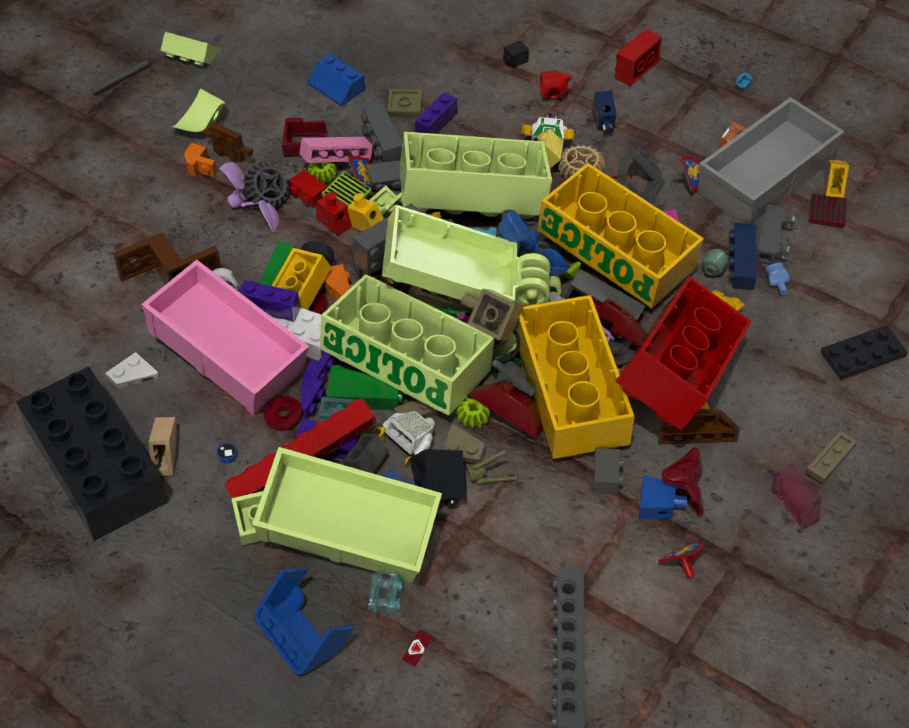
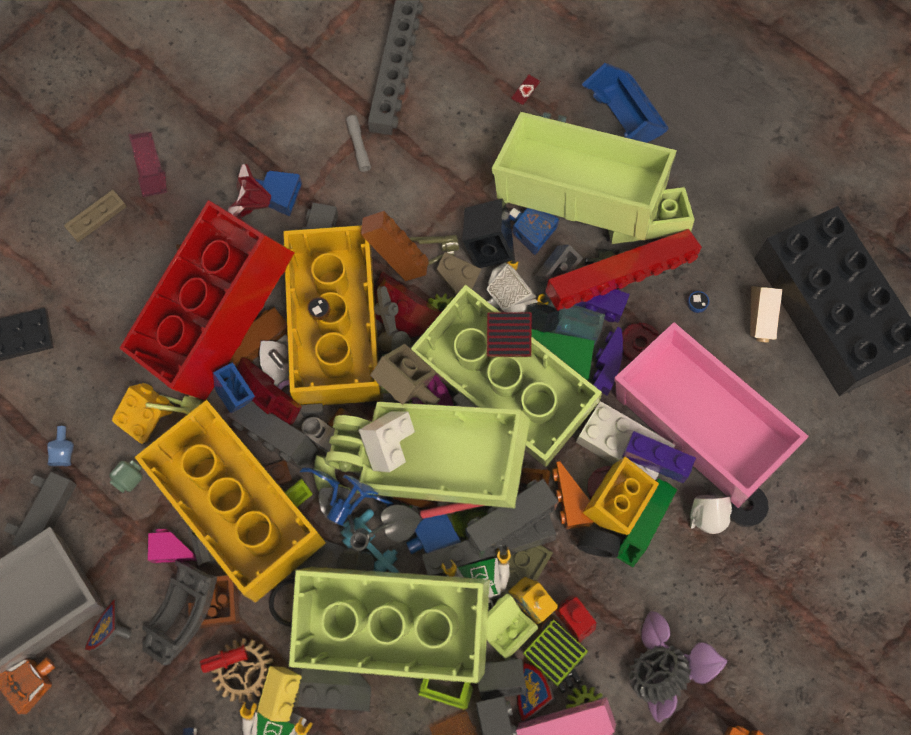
camera: 175 degrees left, 20 degrees up
white wing [105,352,159,389] -> none
reddish brown bracket [112,232,221,285] -> none
red brick [288,169,327,208] -> none
shield [658,541,704,577] -> none
dark blue brick [729,223,757,290] -> none
none -> red axle [200,645,248,673]
none -> blue torso [213,362,255,413]
none -> tile [308,297,330,320]
none -> light grey piece [346,115,371,172]
none -> white brick [359,411,415,472]
none -> dark orange brick [361,211,429,281]
none -> tile [487,312,532,357]
none -> black brick [527,302,560,333]

